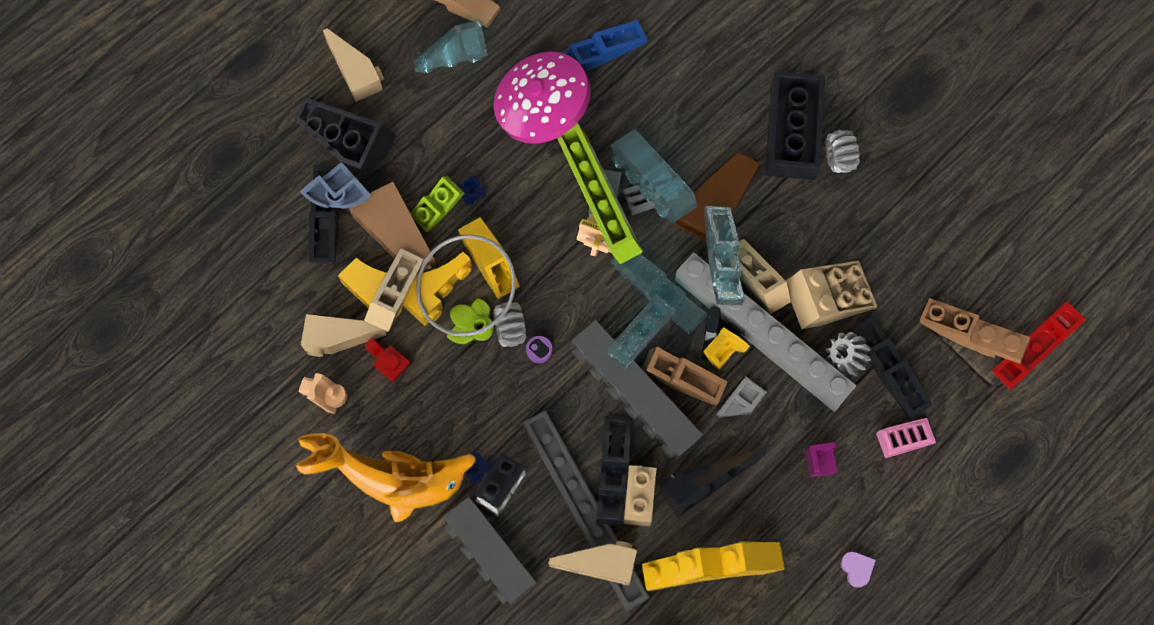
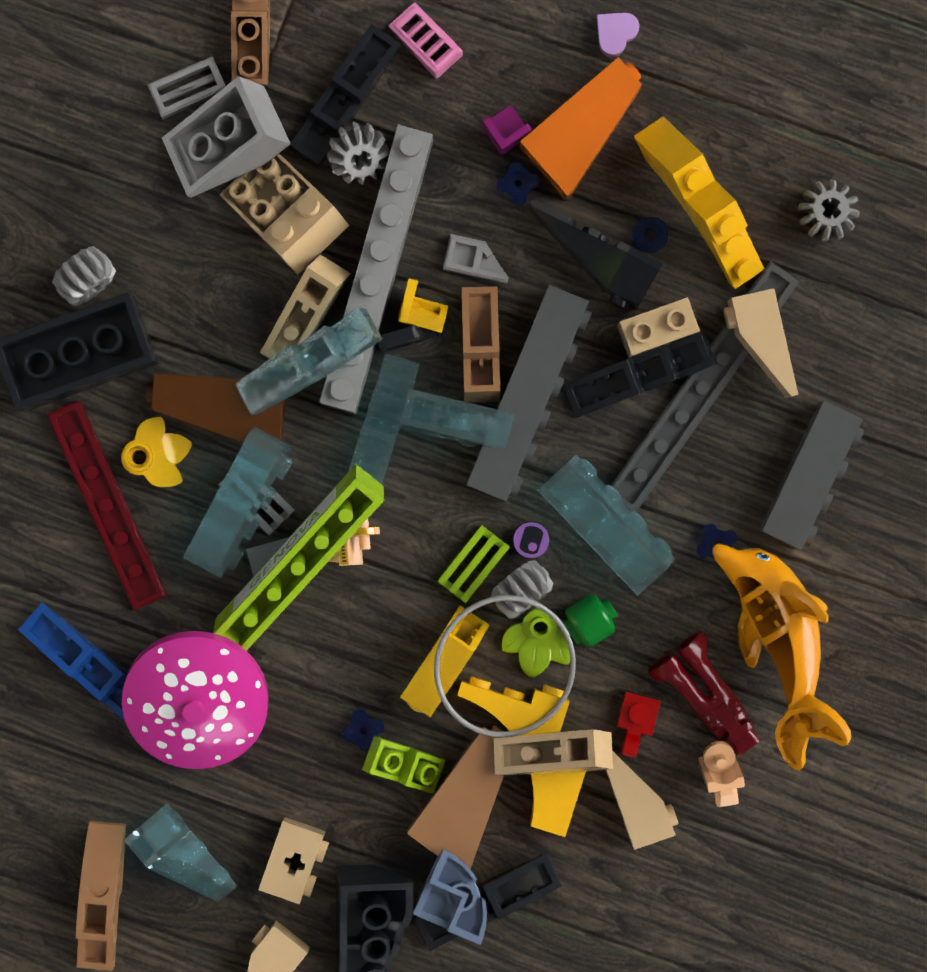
camera: 115 degrees left, 15 degrees up
black hips [475,453,526,517] -> none
none -> dark red tile [46,400,168,611]
none -> yellow plate [121,417,192,487]
none -> light grey tile [147,56,226,119]
none -> light grey slope [162,76,291,198]
none -> tan brick [258,817,329,904]
none -> lime tile [438,525,510,603]
none -> clear blue plate [497,162,539,205]
none -> orange slope [519,57,642,201]
none -> clear light blue brick [538,455,675,596]
none -> green head [562,594,618,647]
none -> clear blue plate [632,217,669,253]
none -> dark red piece [648,630,760,757]

